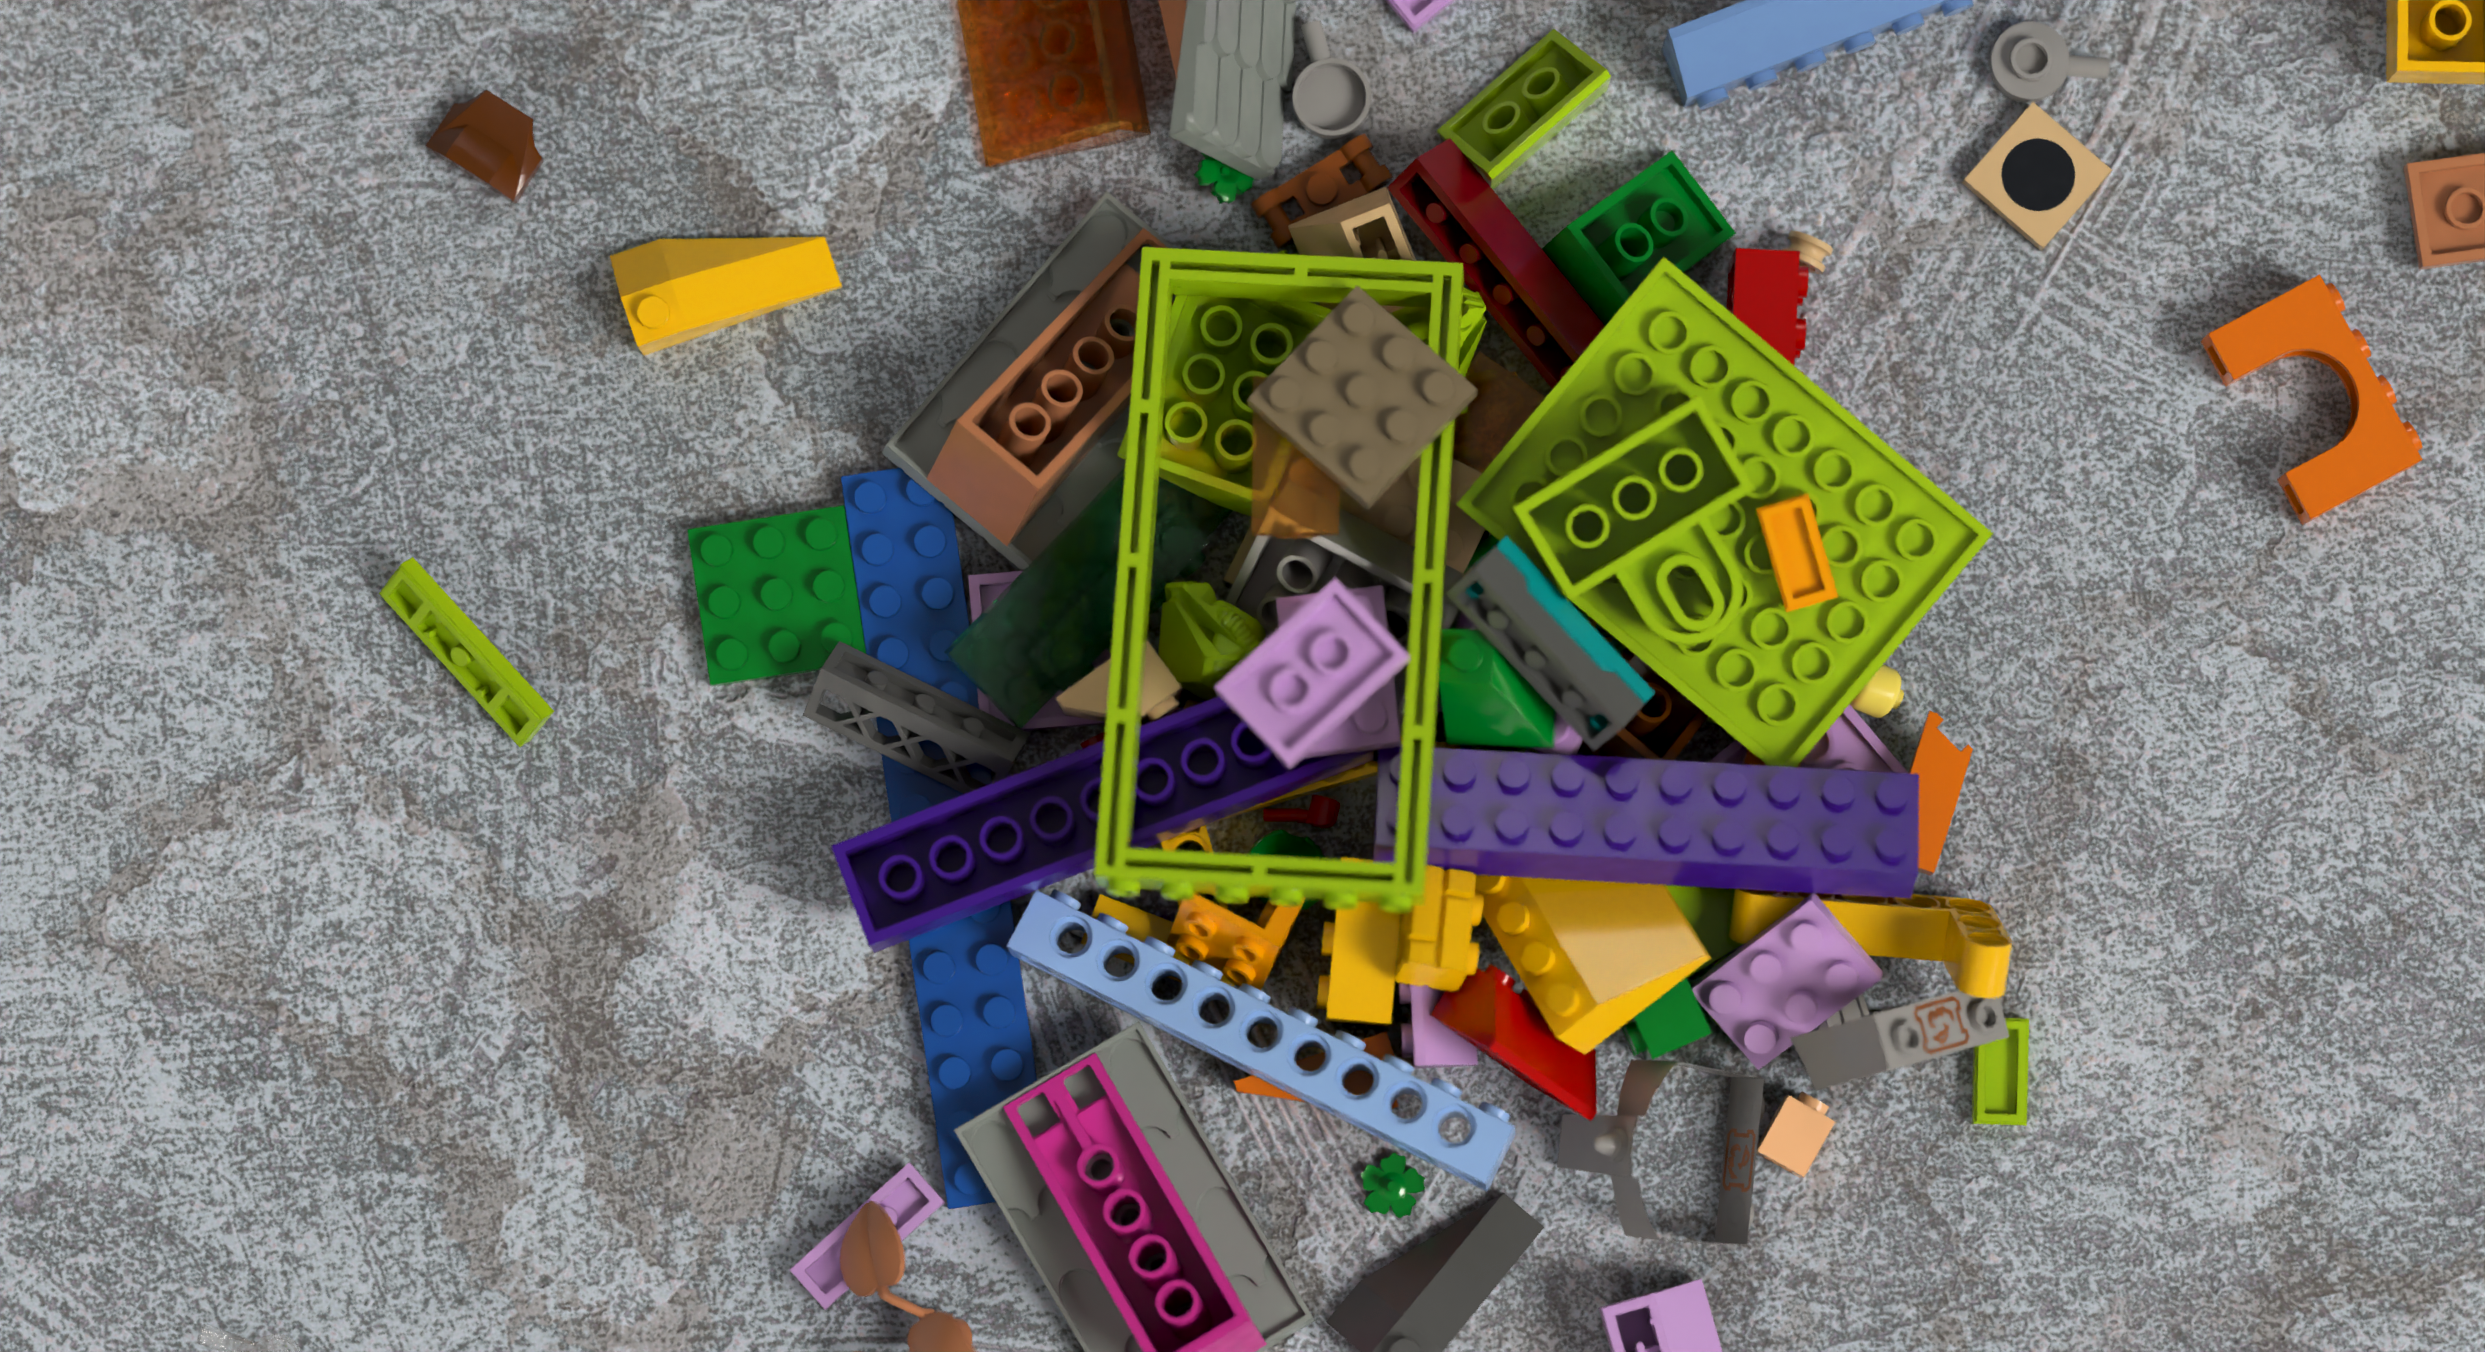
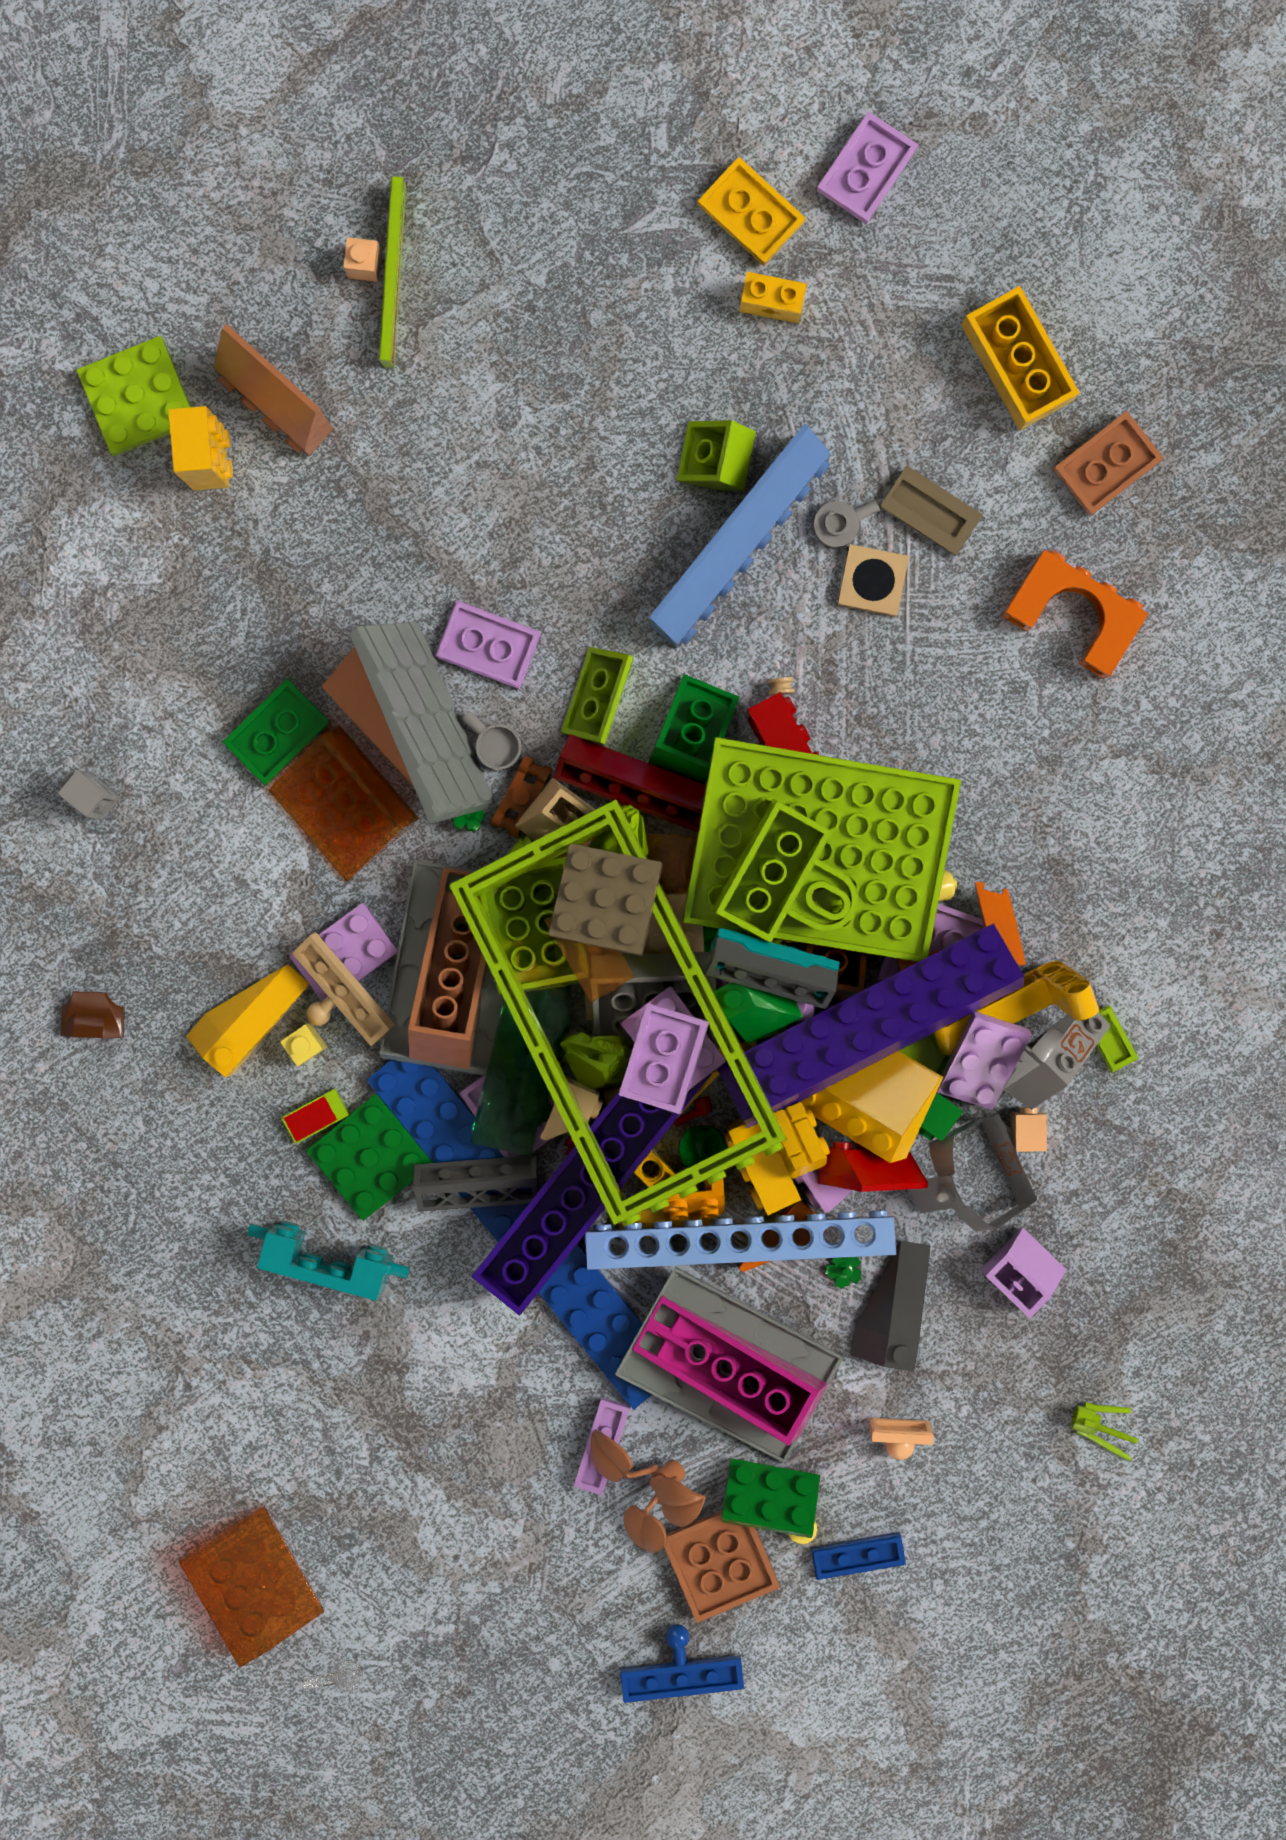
camera: 35 degrees left, 5 degrees up
lime plate [379,557,555,747] -> none
light orange tile [1755,493,1838,612] -> none
none -> clear orange slope [178,1506,325,1668]
none -> teal brick [247,1221,410,1301]
none -> light yellow brick [280,1023,328,1067]
none -> red tile [281,1088,350,1144]
none -> lavender plate [289,903,398,1001]
none -> tan plate [292,932,395,1046]
none -> dark tan piece [880,465,983,556]

